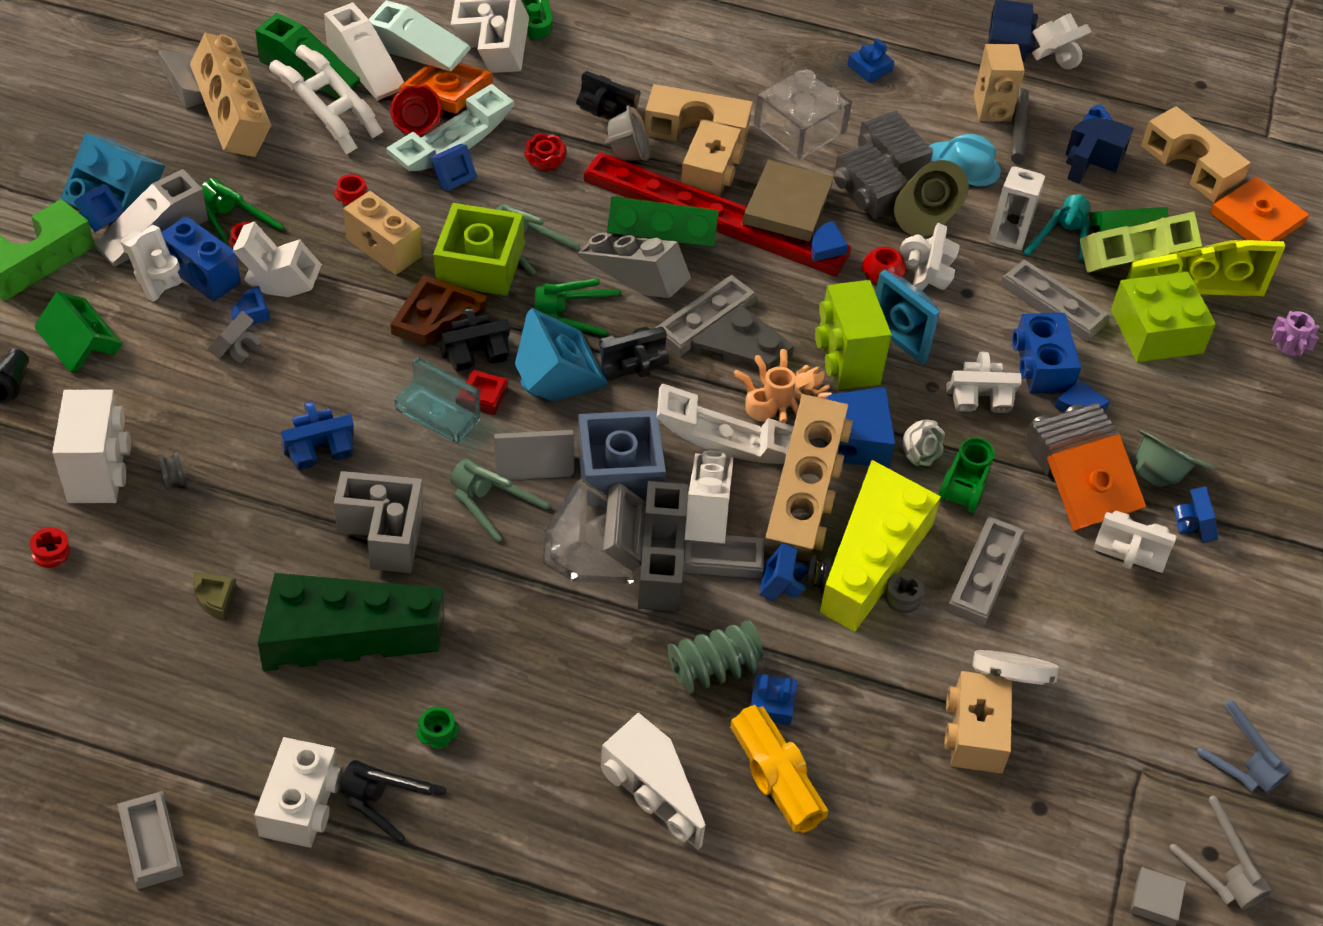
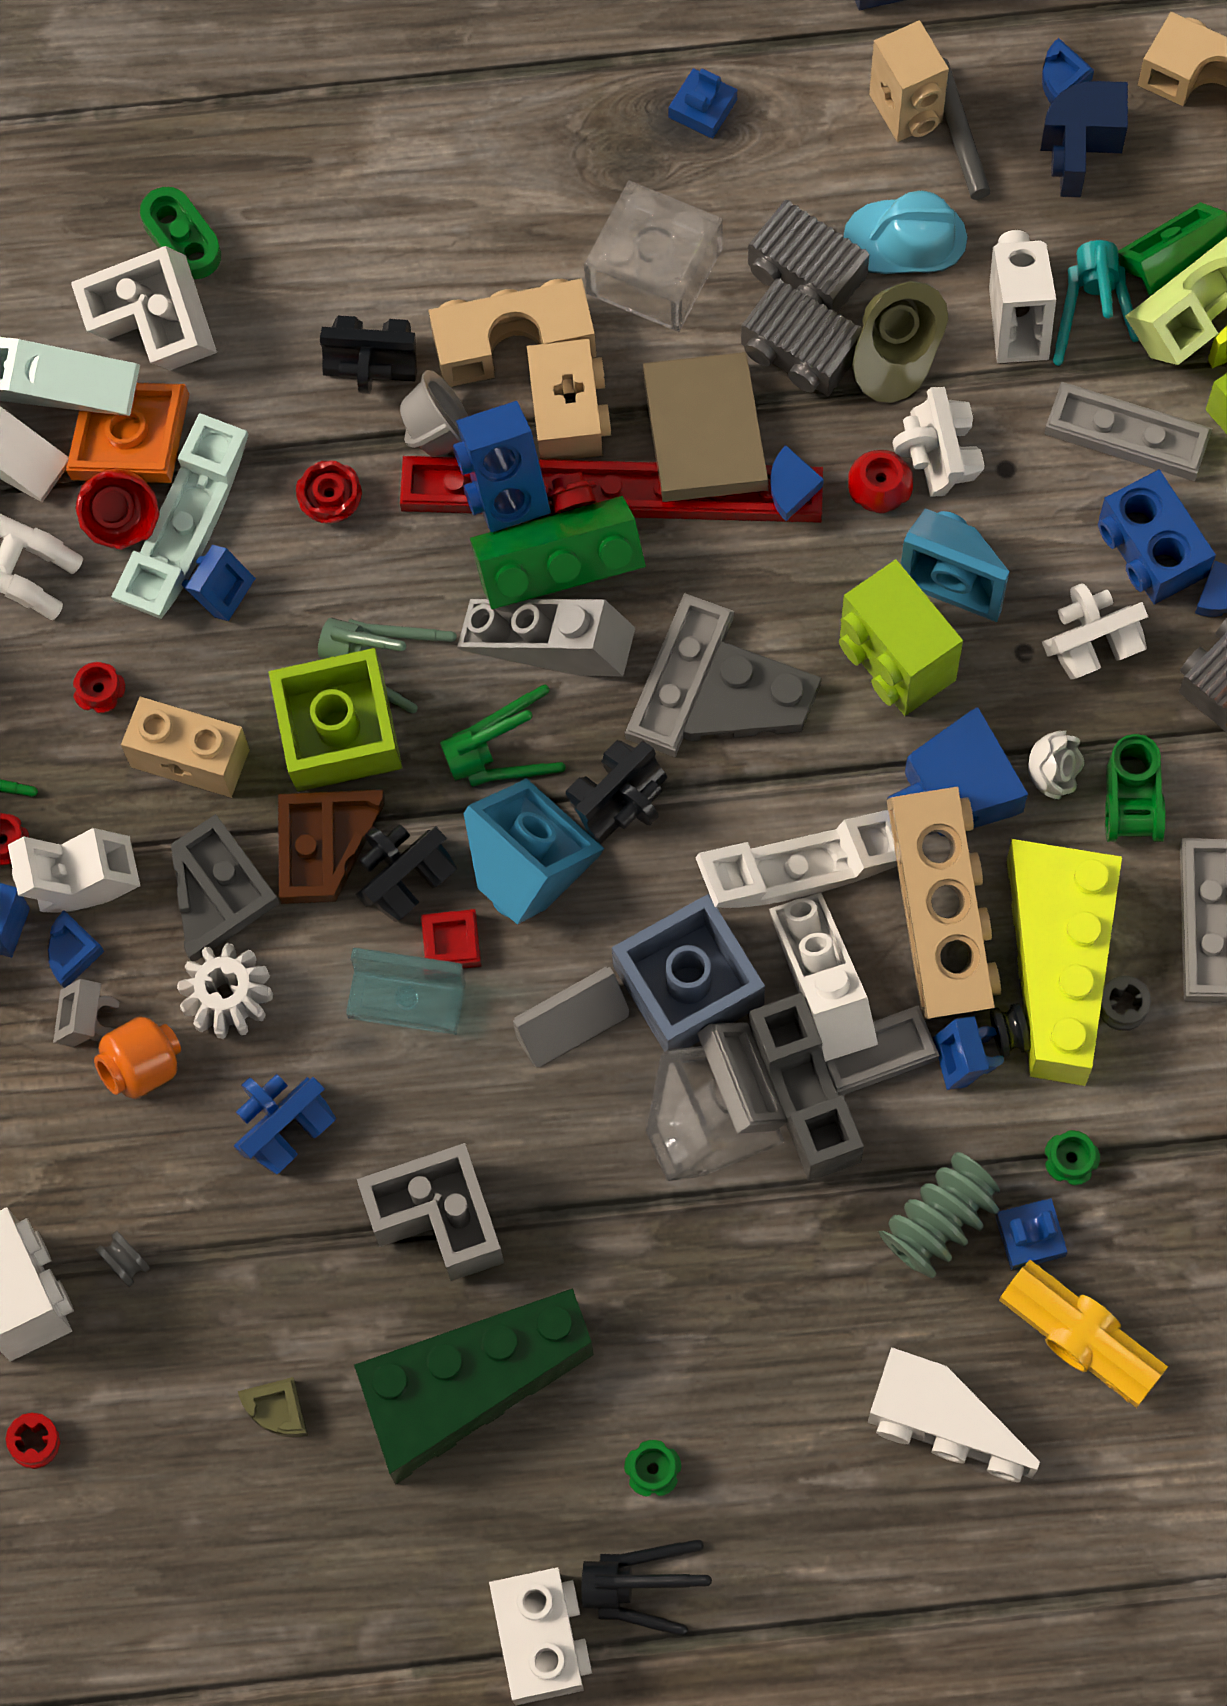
camera: 15 degrees left, 20 degrees up
sand green plant [450,458,551,542] -> none
light nougat animal [734,349,832,424] -> none
none -> orange head [94,1016,181,1099]
none -> dark grey wing [171,814,279,961]
none -> white gear [177,942,273,1039]
none -> blue brick [453,401,551,533]
none -> red plate [547,472,597,514]
none -> green plate [1044,1130,1100,1185]

